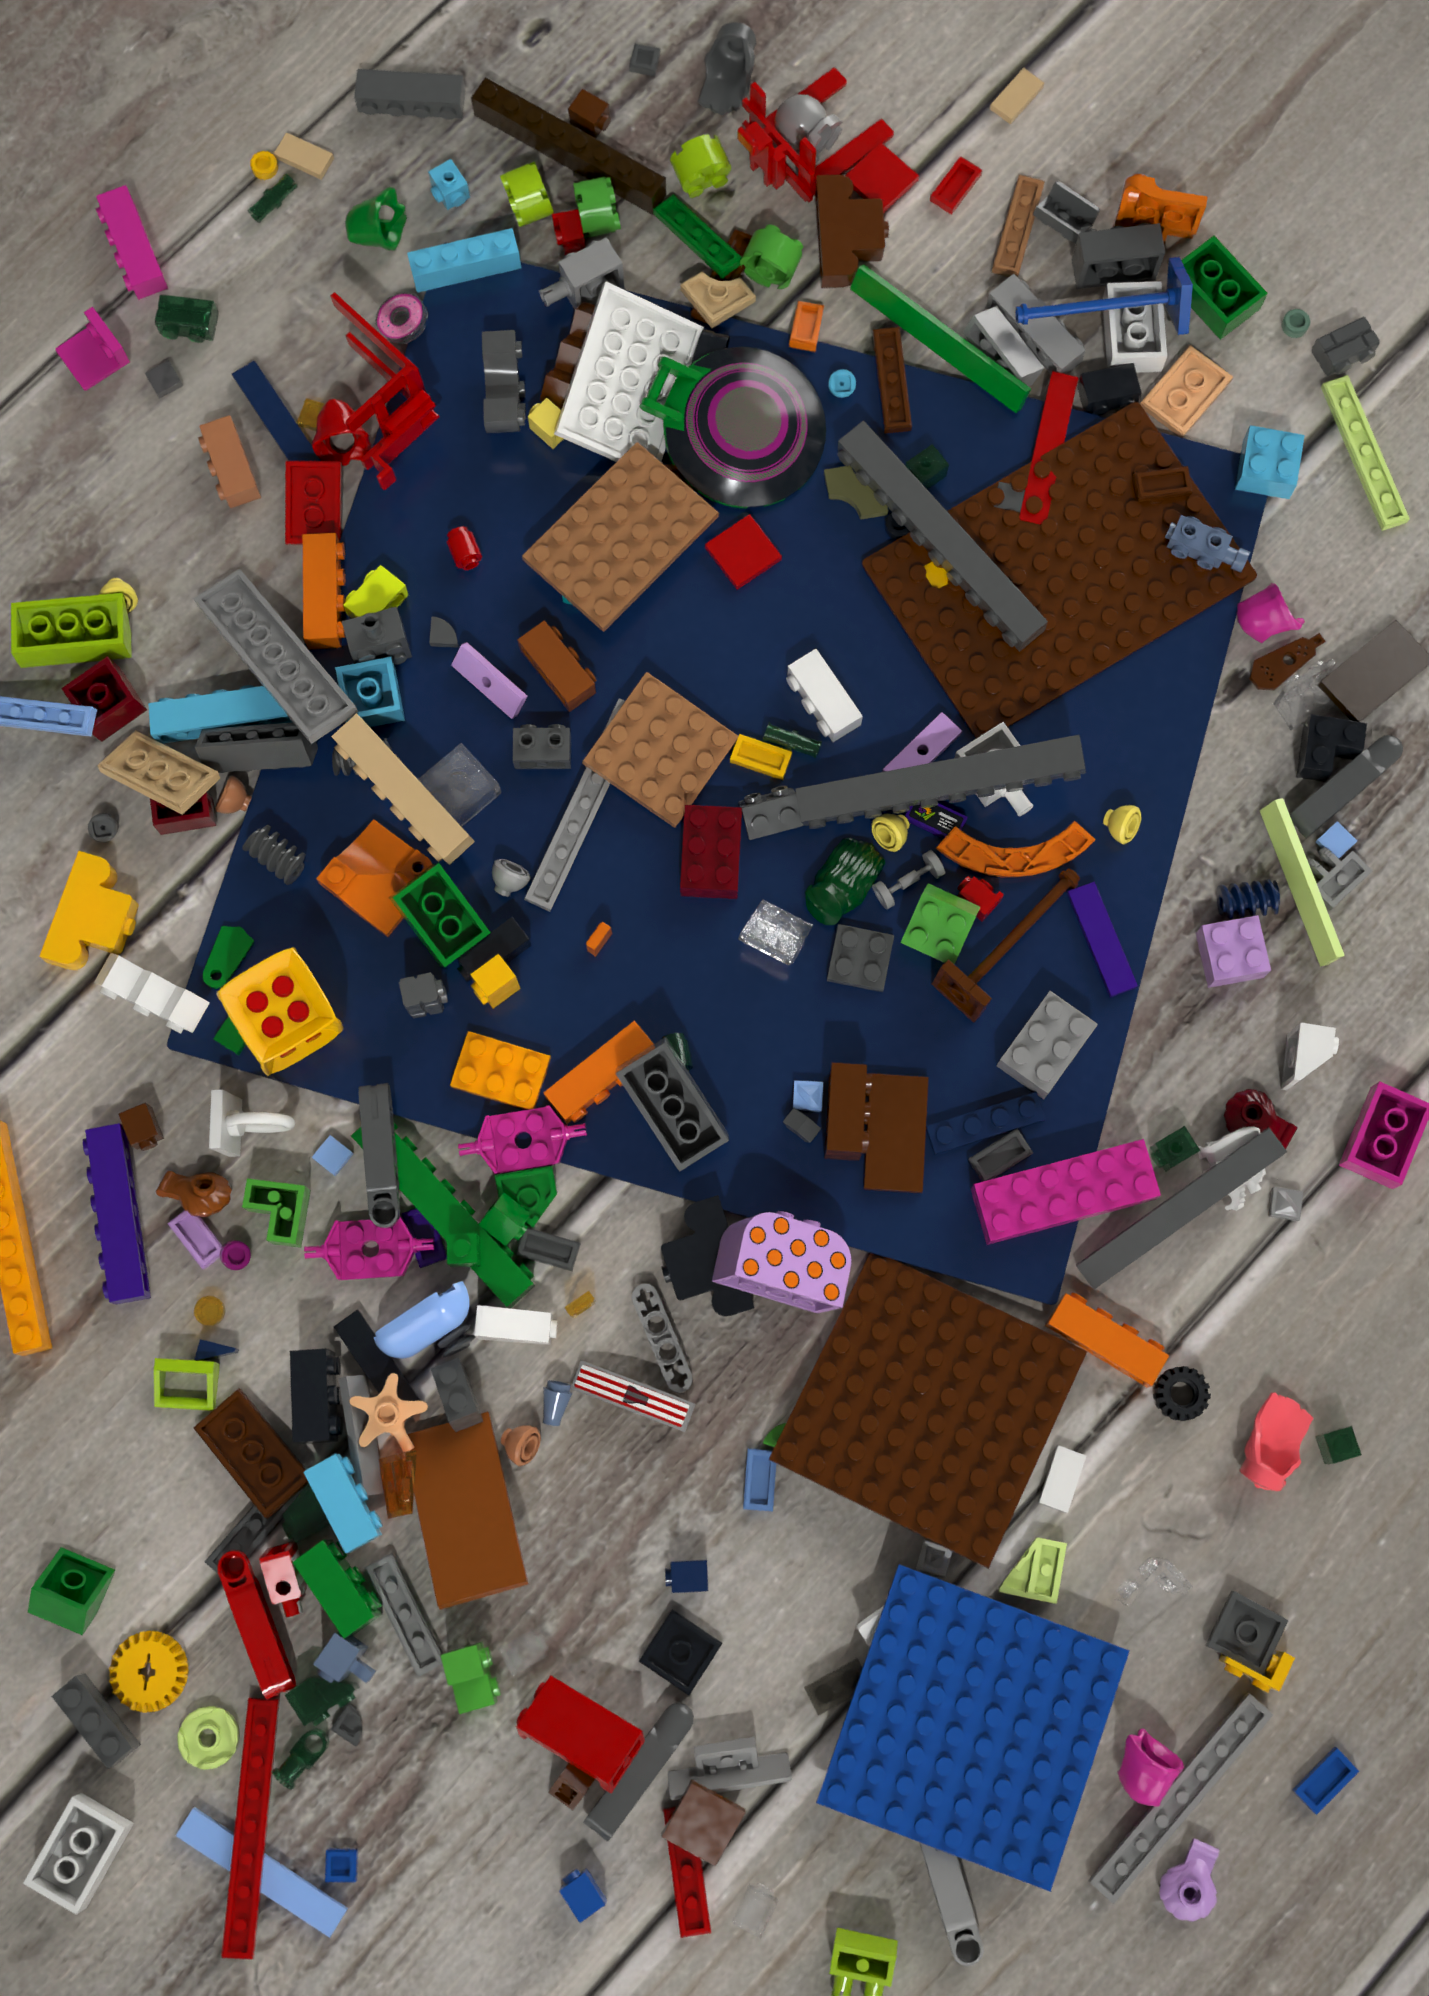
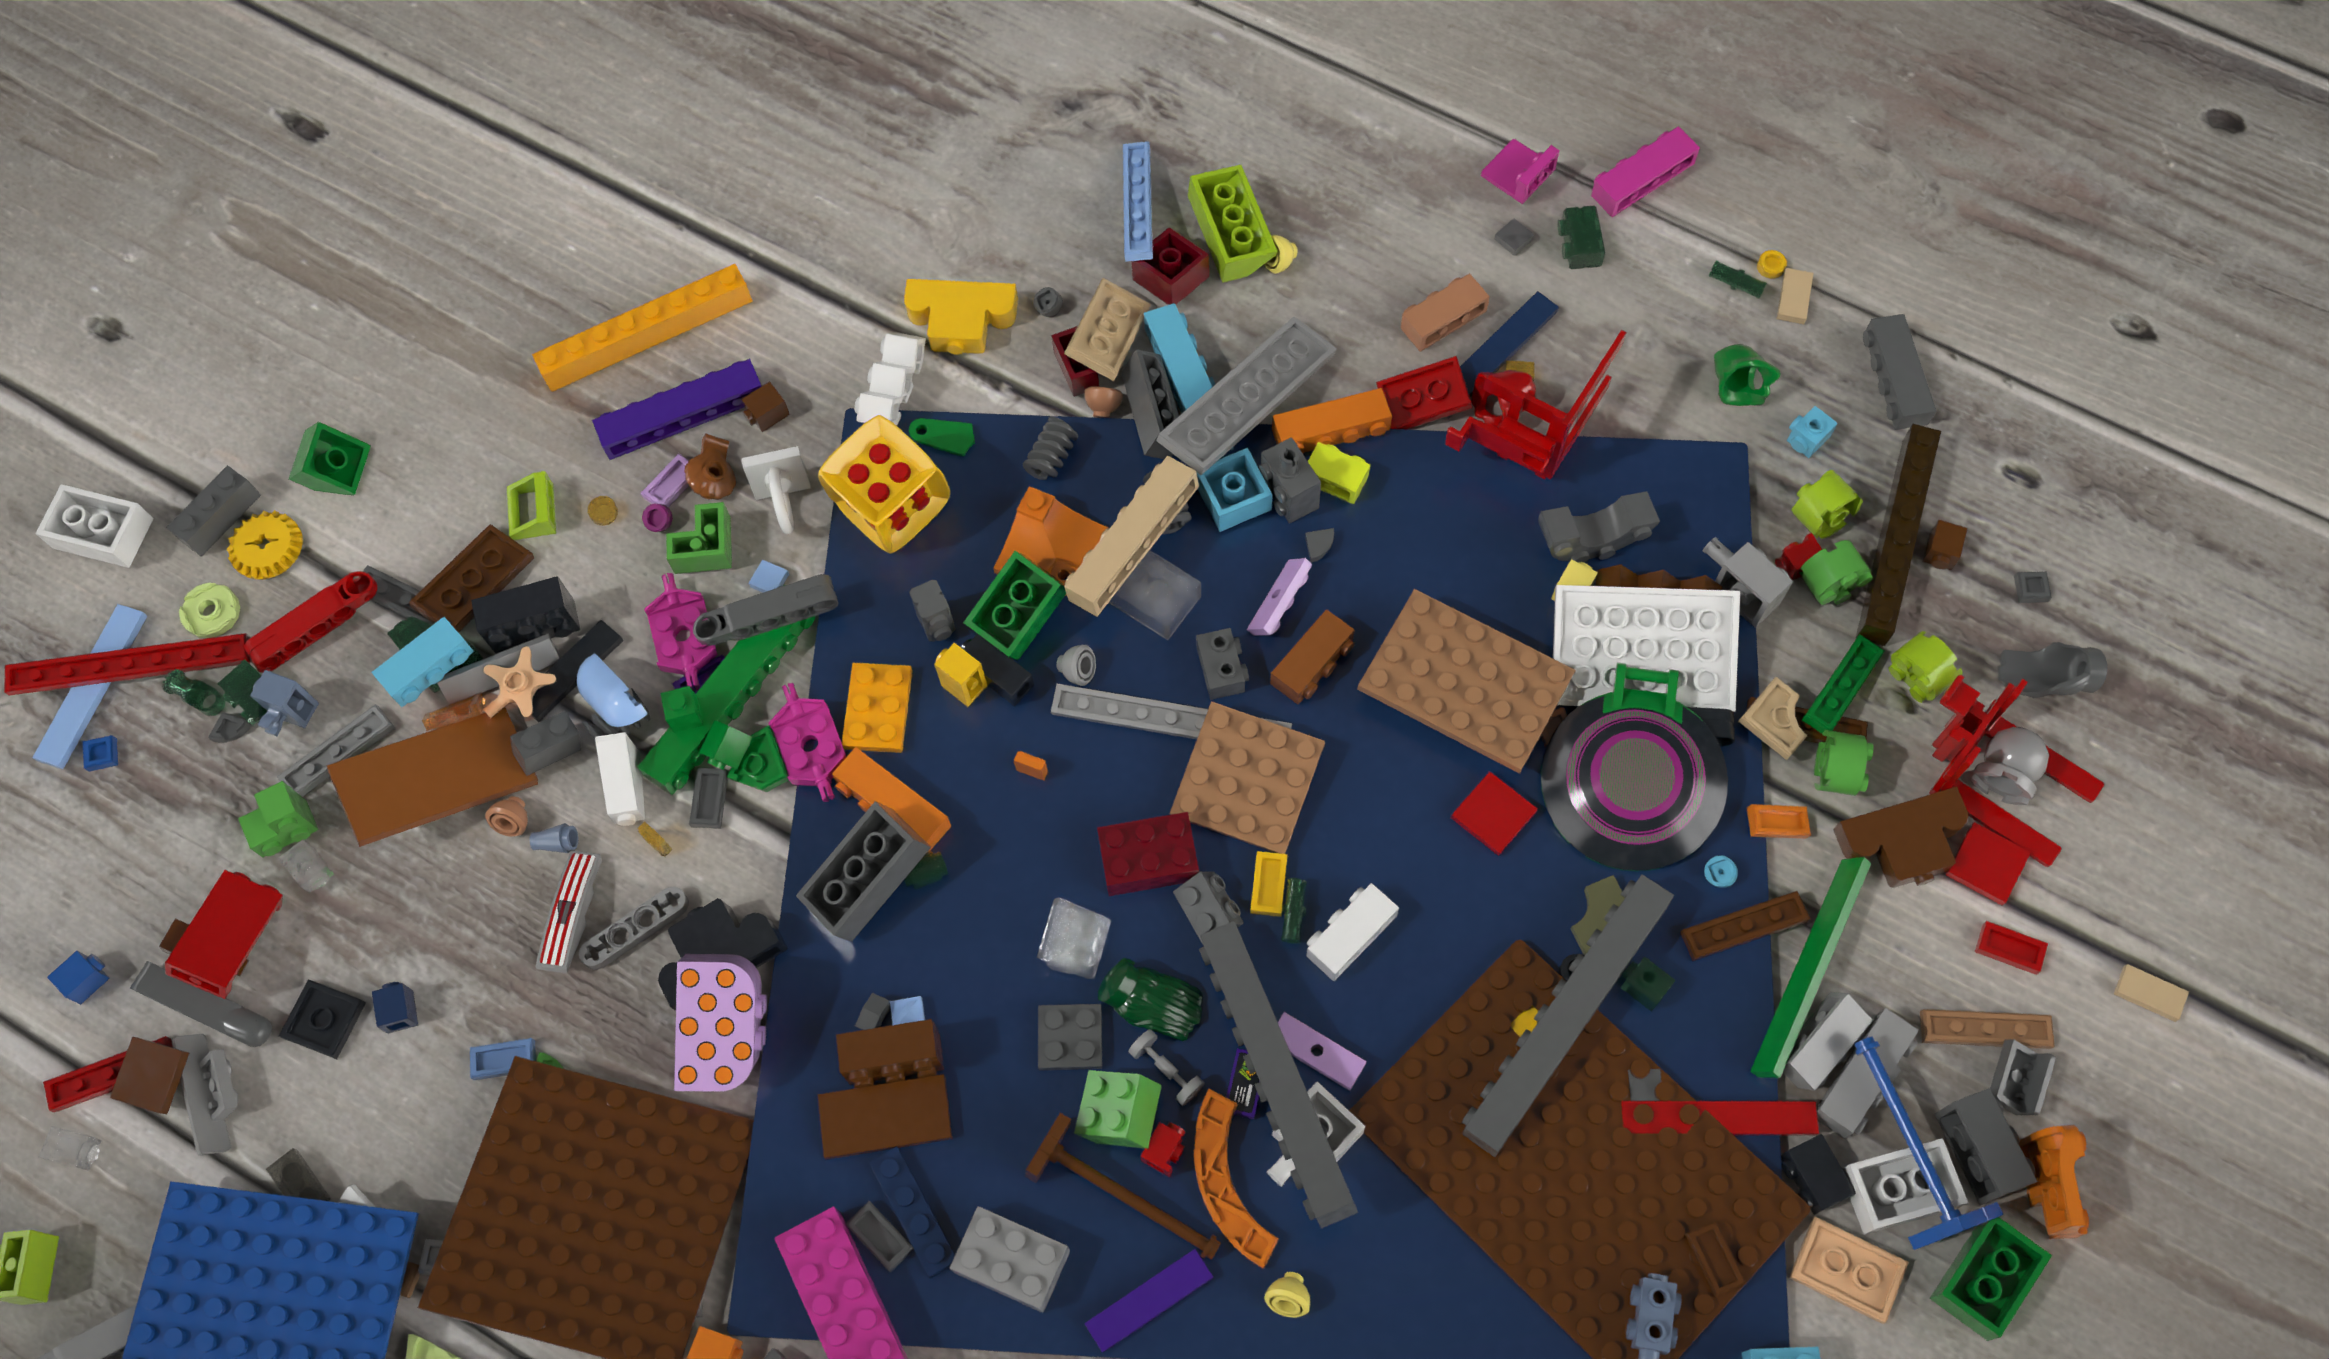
camera: 80 degrees right, 10 degrees down
dark blue piece [194,1339,239,1361] -> none
torso [259,1540,307,1617] -> none
green brick [292,1539,383,1639] -> none
tile [375,292,428,345] -> none
medium azure brick [407,228,521,293] -> none
red brick [447,526,482,570] -> none
light yellow brick [872,814,910,852] -> none

